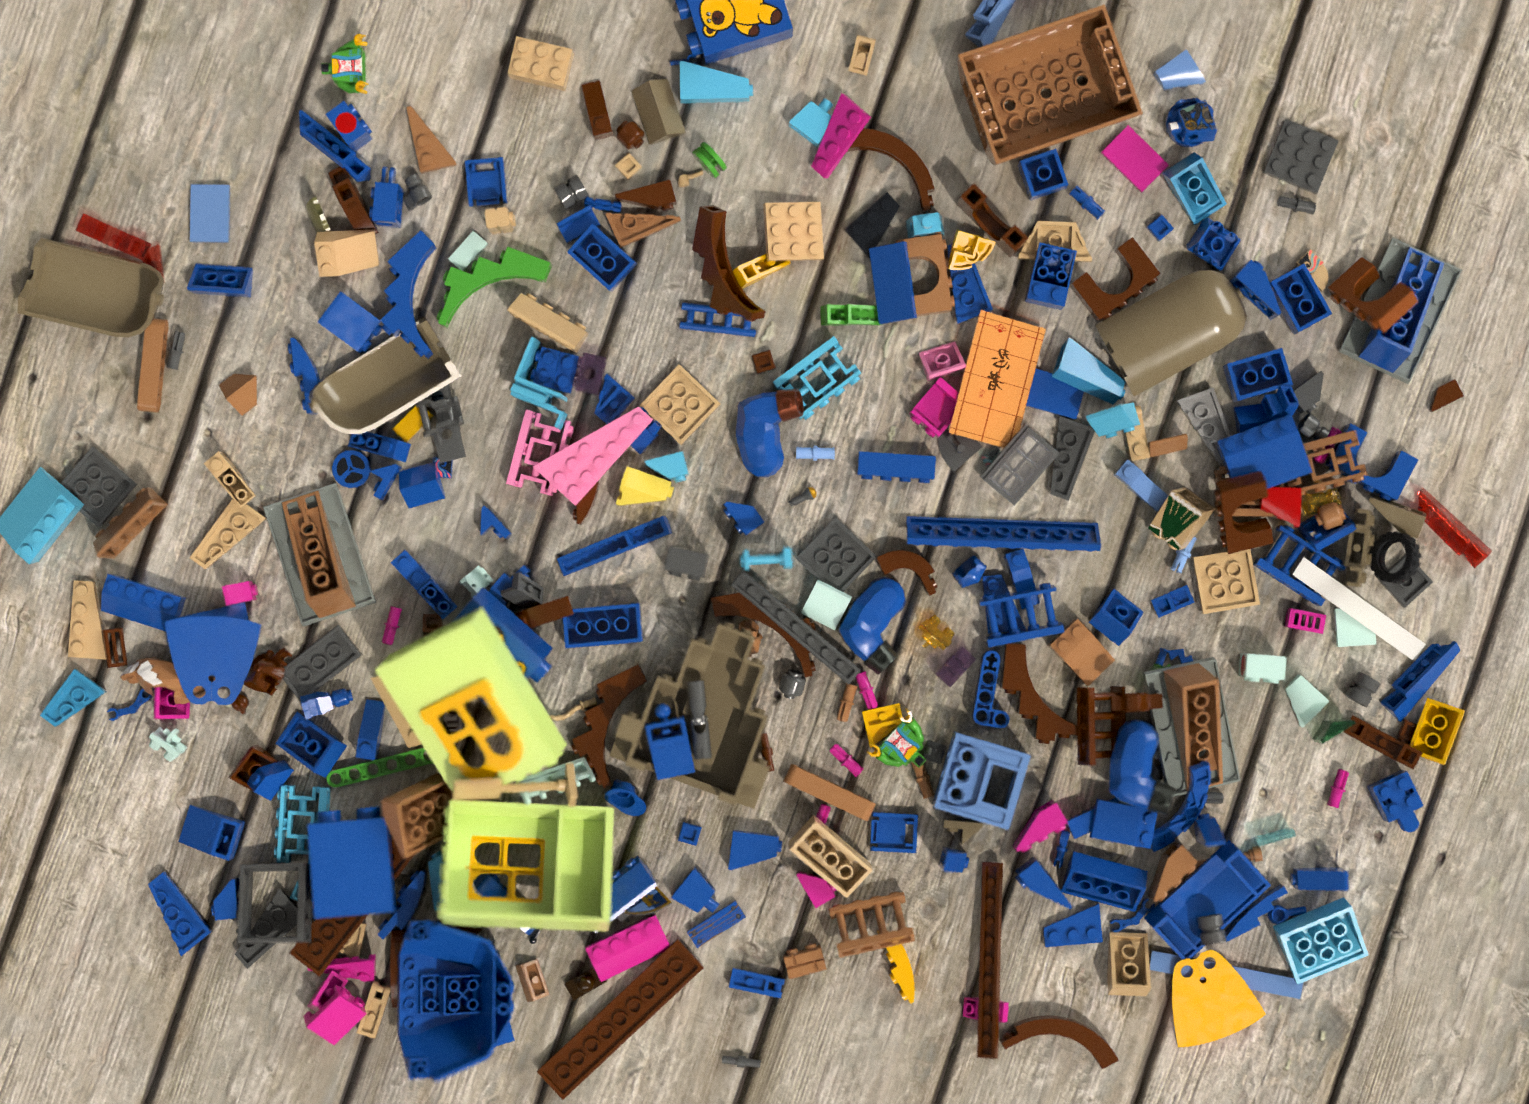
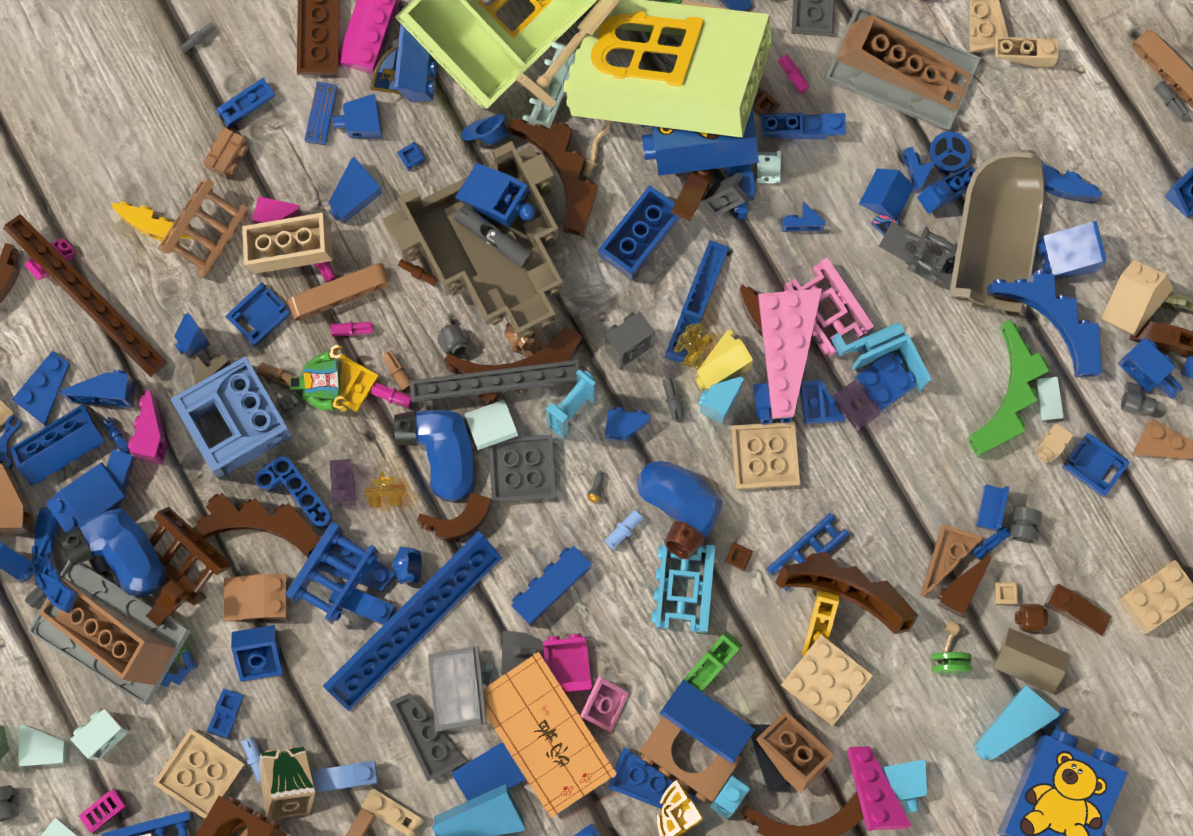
camera: 130 degrees right, 10 degrees down
medium nougat slope [219,374,257,416] -> none
yellow tile [393,406,433,443] -> none
tan slope [507,293,588,354] -> none
blue brick [567,223,637,292] -> none
medium azure slope [1086,402,1140,439] -> none
none -> dark grey axle [663,377,685,420]
none -> clear yellow animal [673,323,713,368]
none -> medium nougat slope [756,711,834,793]

